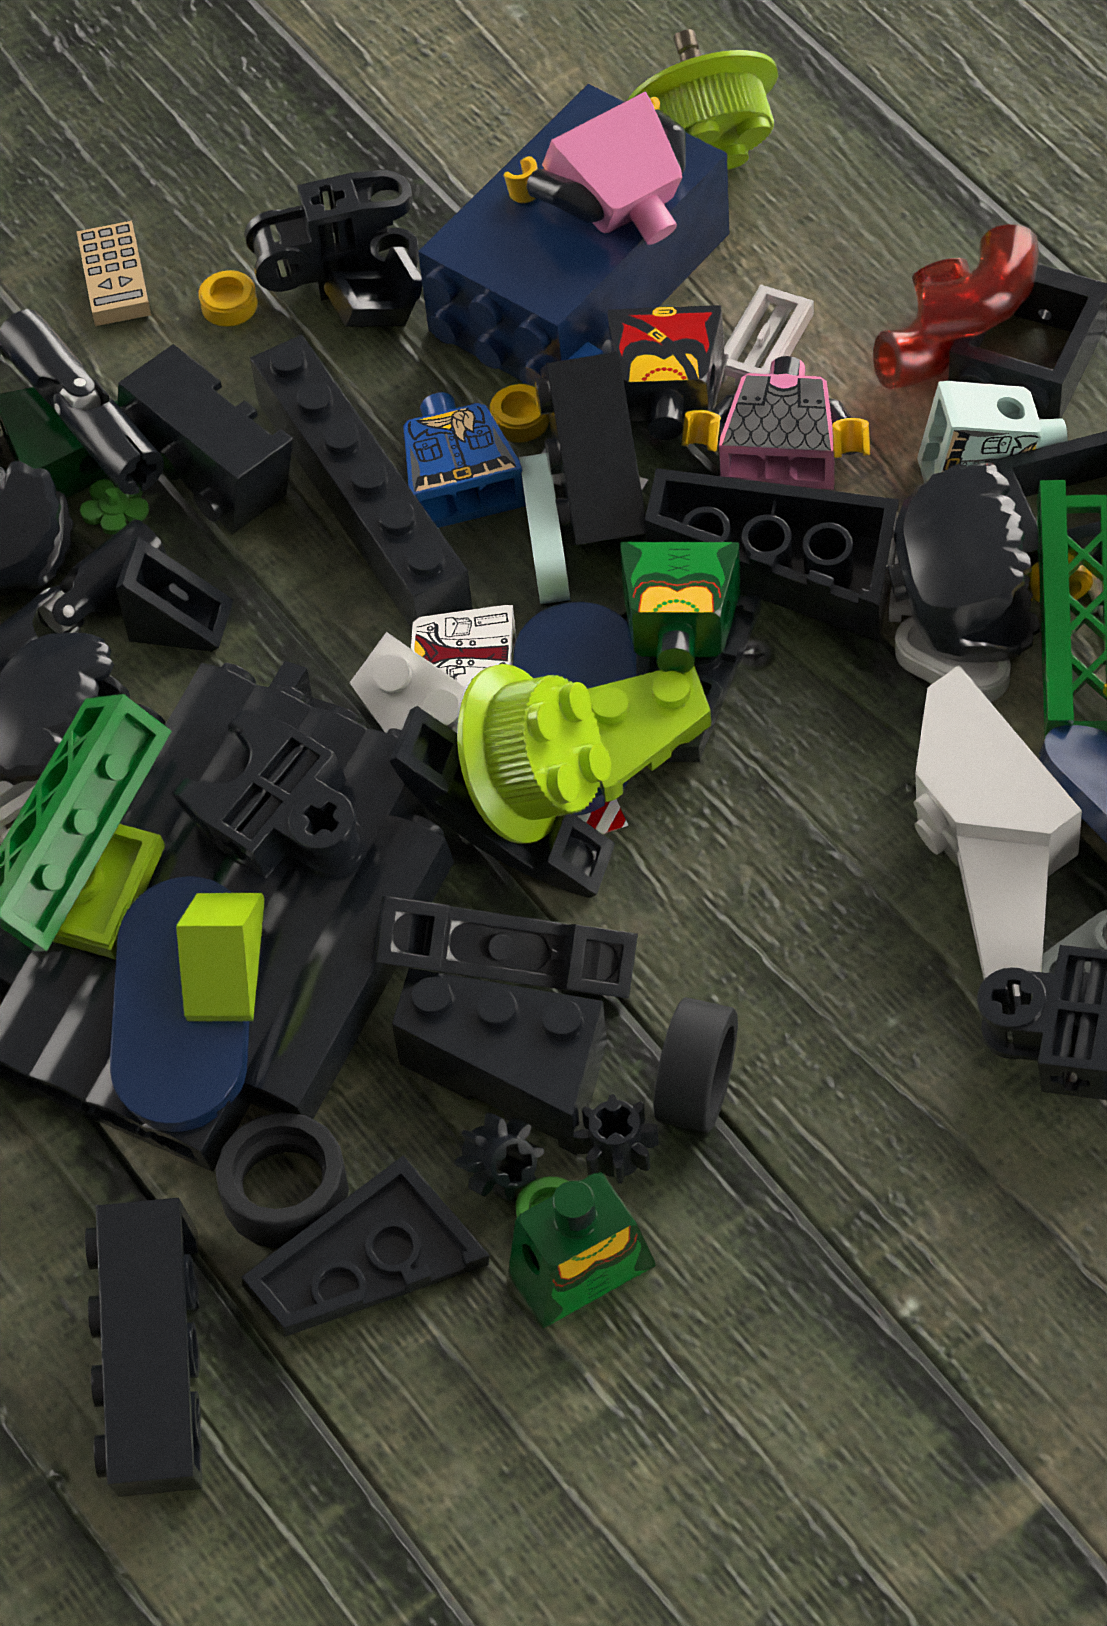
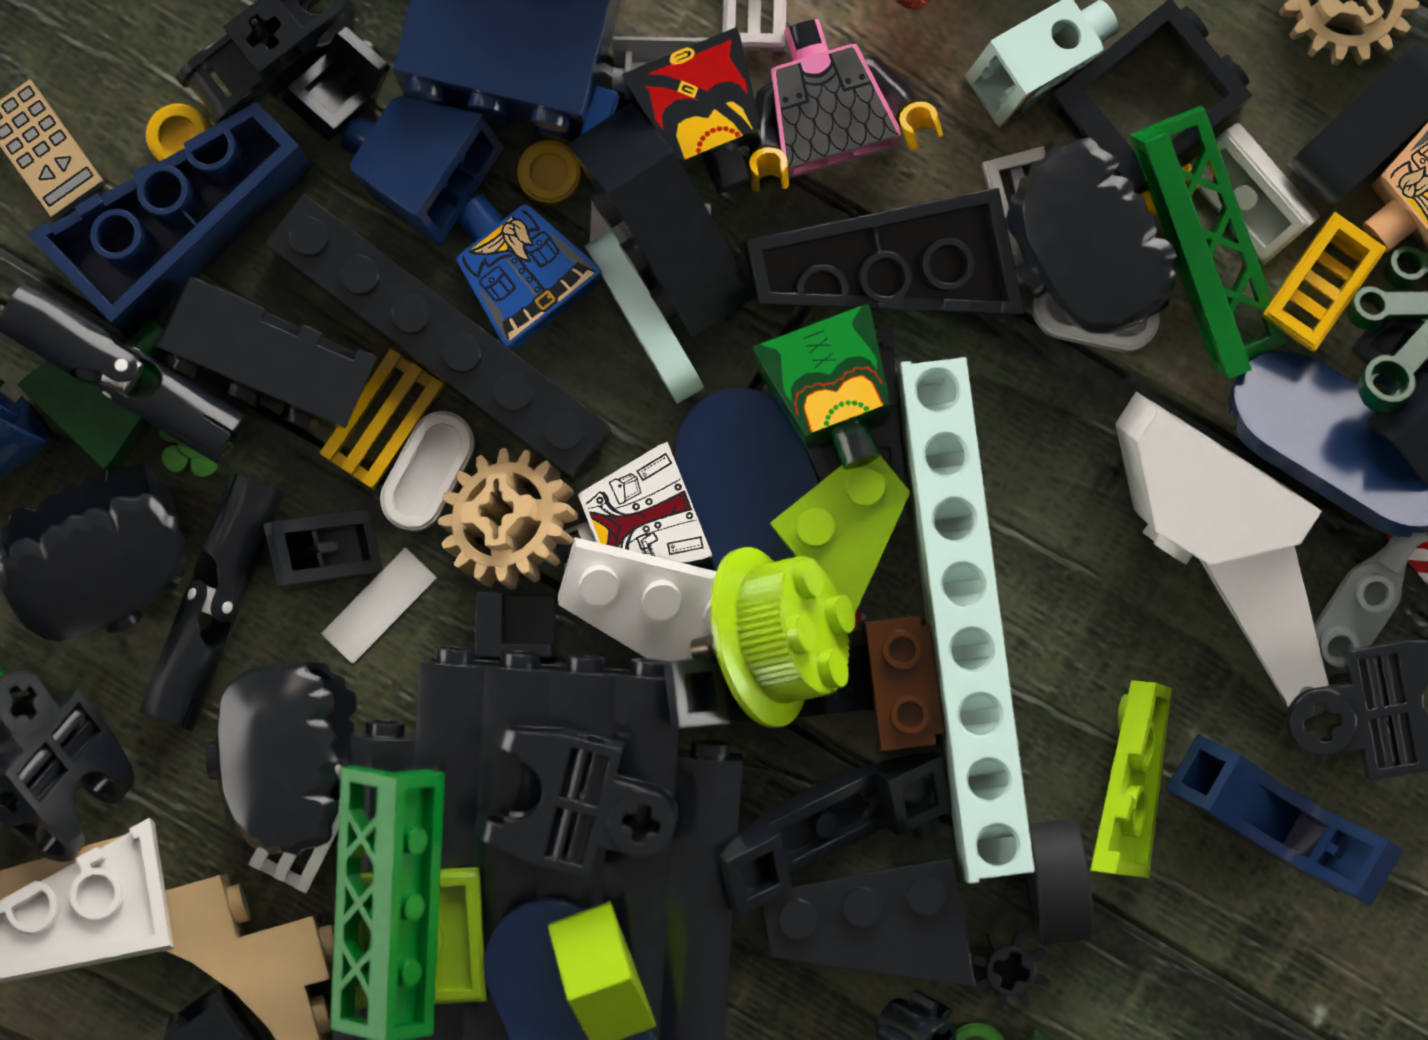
camera: 30 degrees left, 30 degrees up
none -> dark blue wedge [27,102,314,339]
none -> yellow tile [320,349,445,490]
none -> white sticker [321,547,437,664]
none -> dark blue torso [342,96,504,246]
none -> white tile [380,411,475,532]
none -> tan gear [438,448,578,589]
none -> reddish brown window [862,616,944,752]
none -> light aqua tile [896,357,1034,883]
none -> lime wing [1090,680,1172,878]
none -> dark blue arch [1166,734,1403,907]

